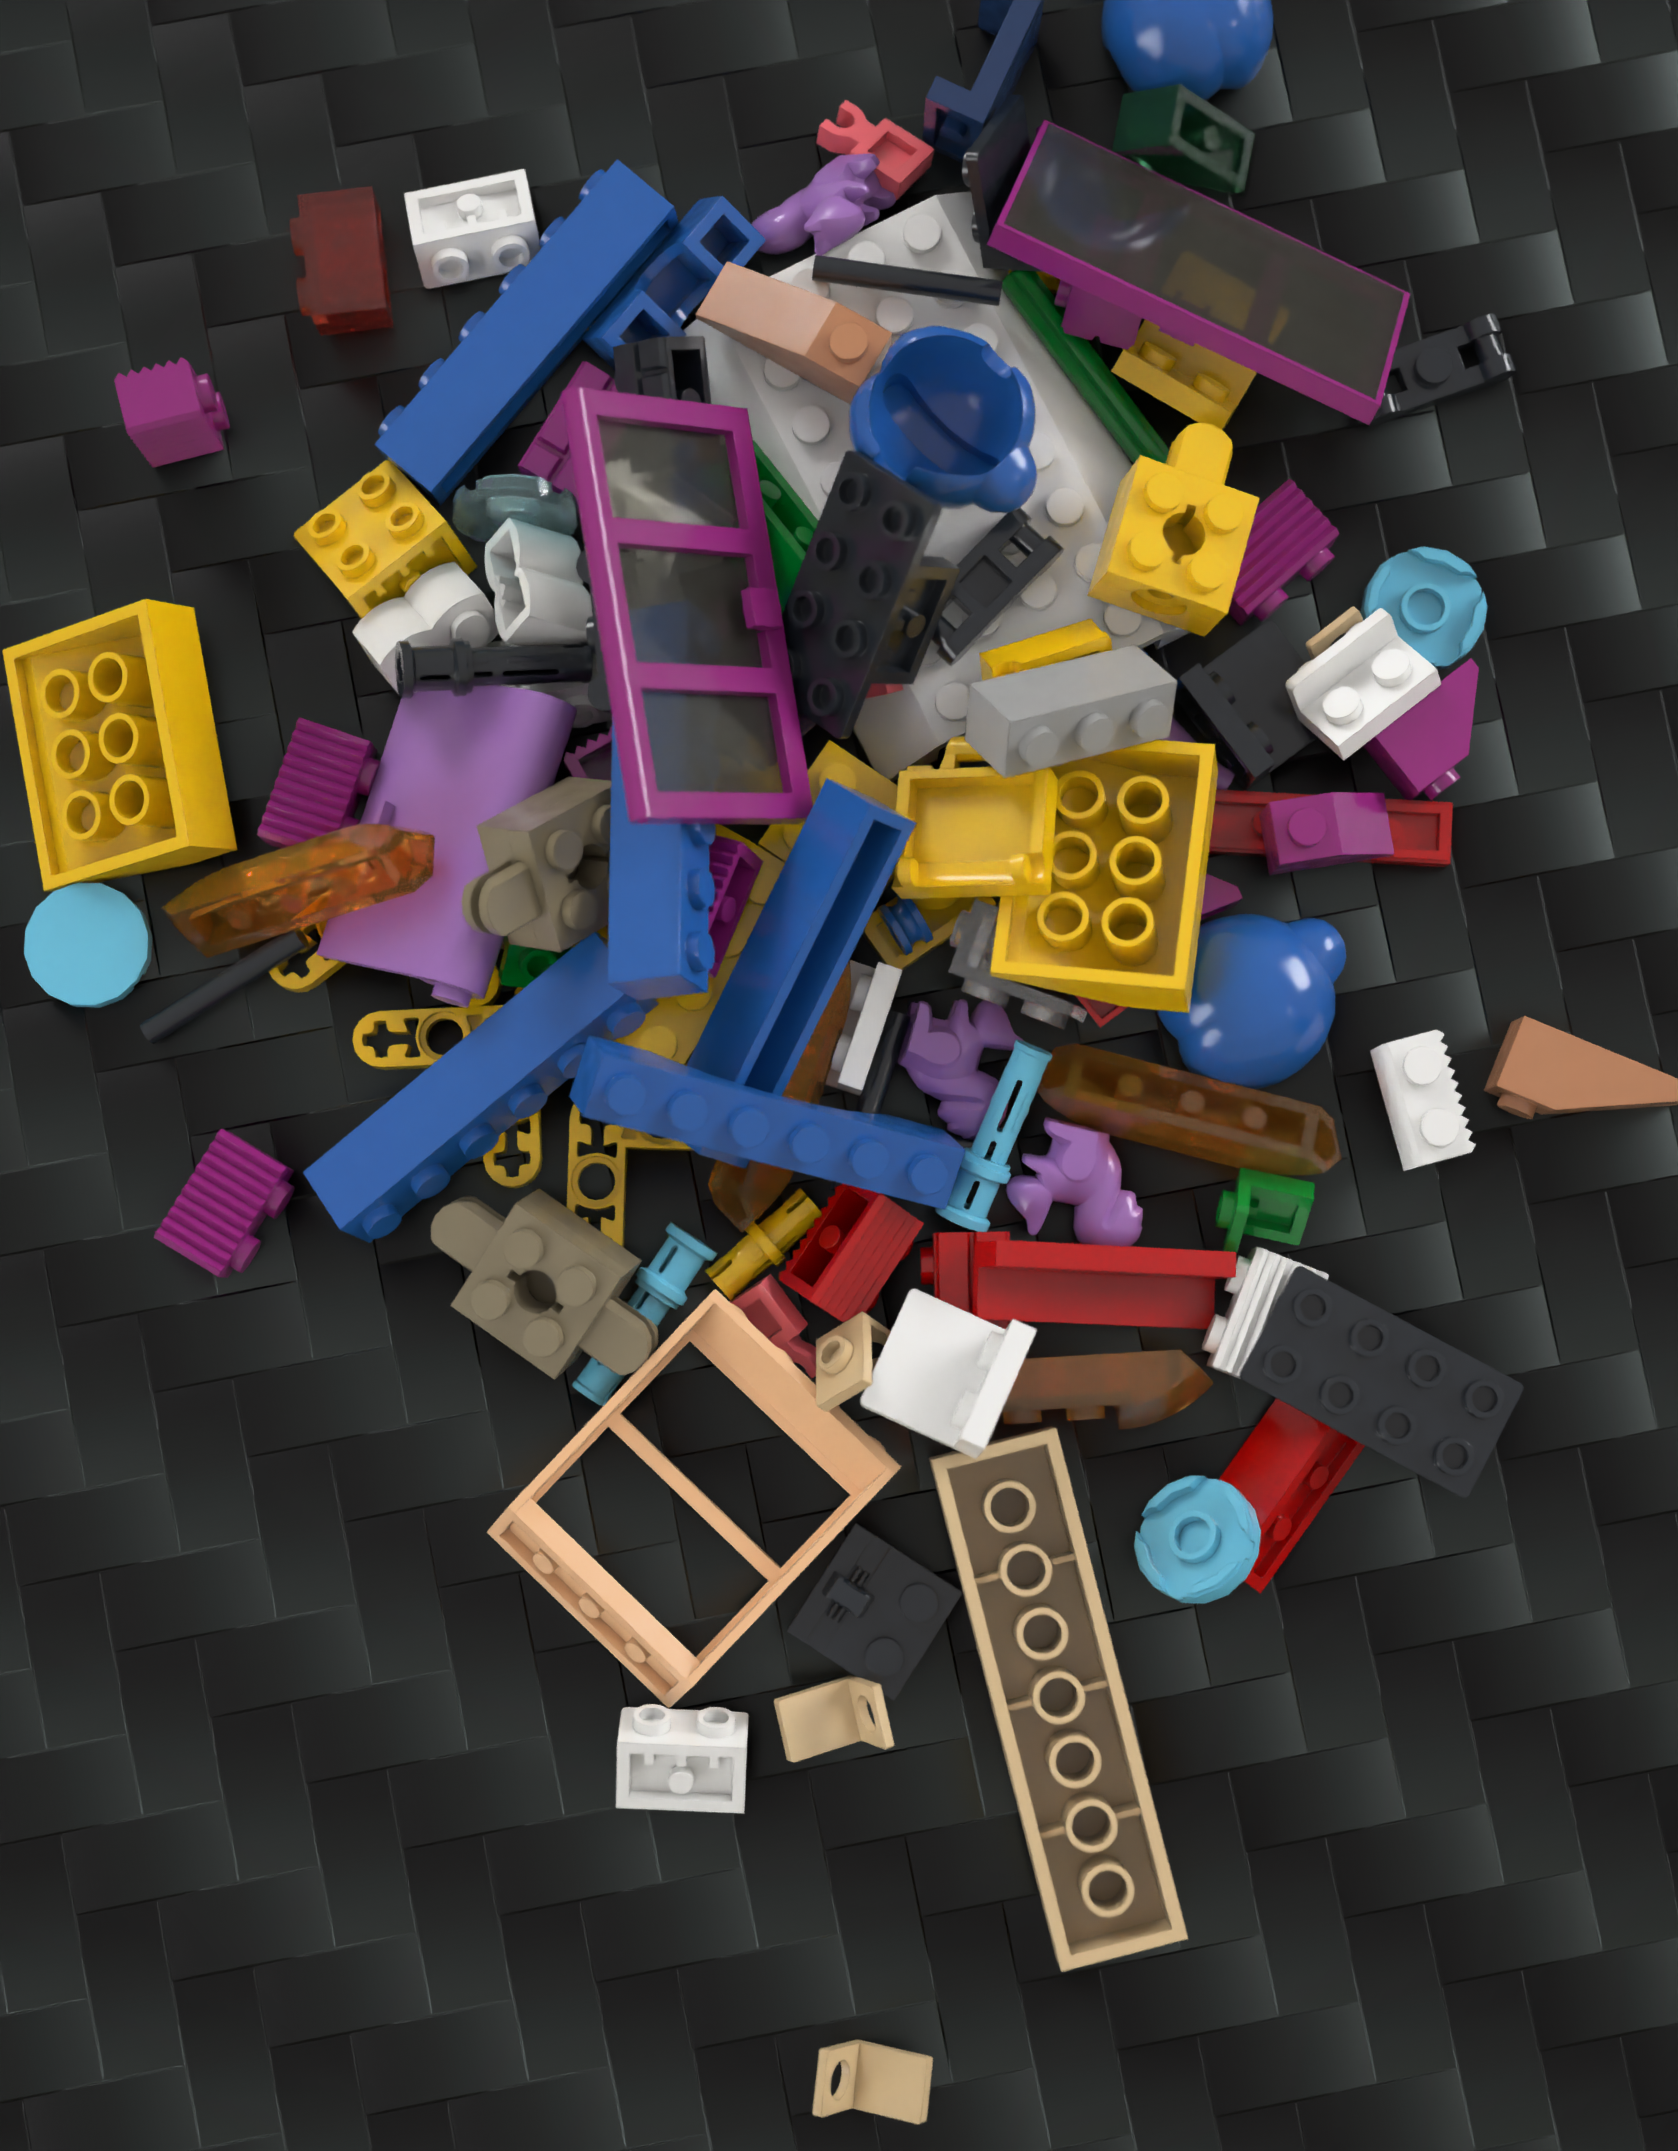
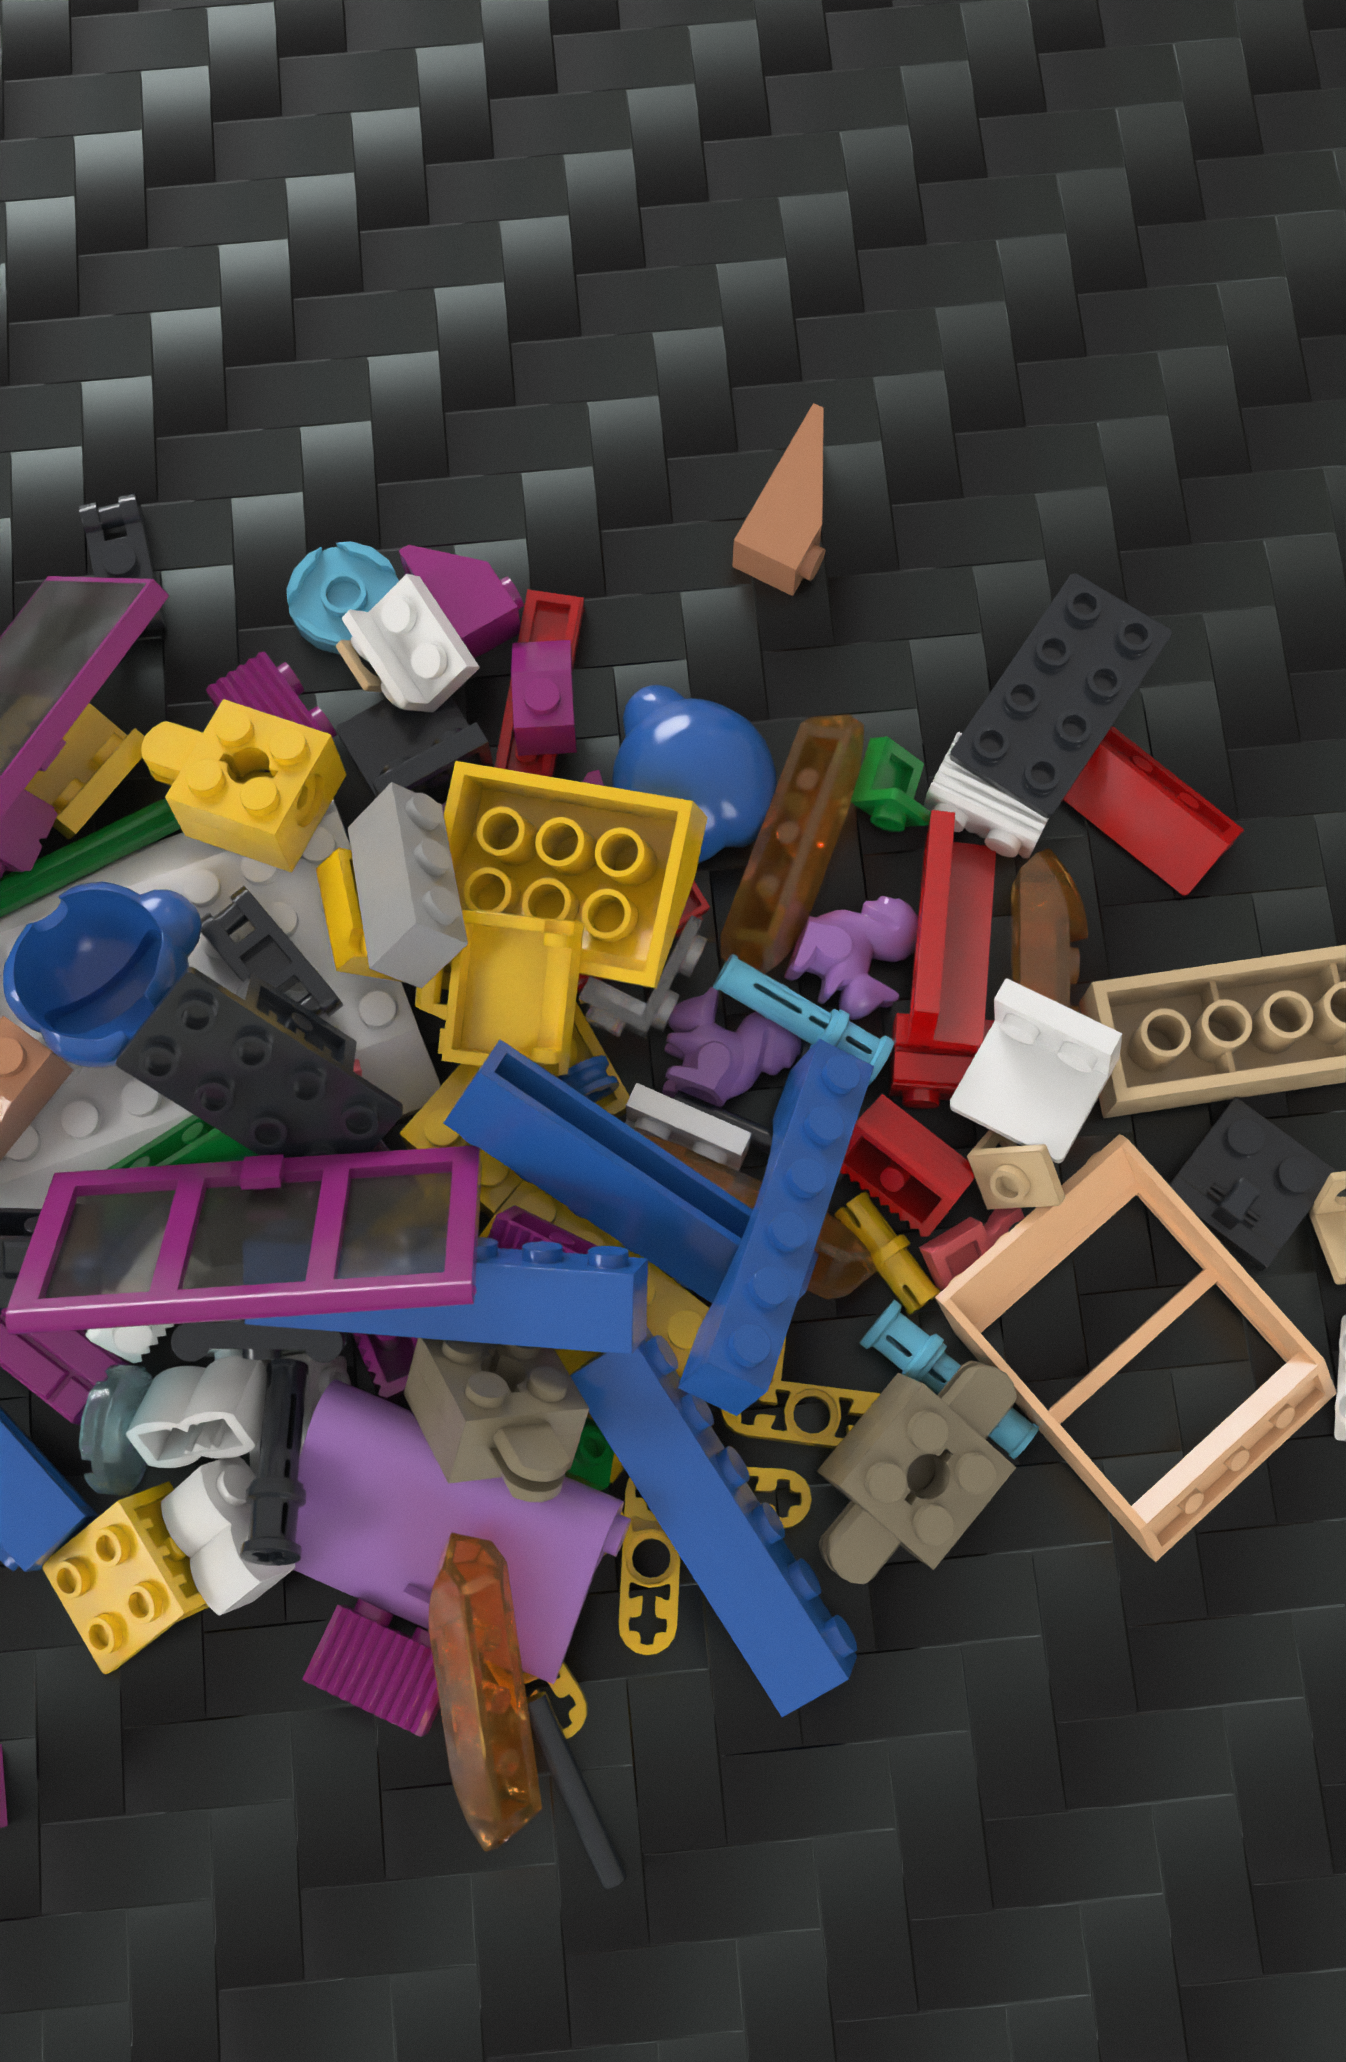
camera: 80 degrees left, 10 degrees down
yellow slope [2,599,237,891] -> none
medium azure tile [24,883,153,1008] -> none
magenta brick [154,1129,295,1278] -> none
medium azure tile [1134,1476,1261,1604] -> none
white brick [1370,1030,1476,1171] -> none

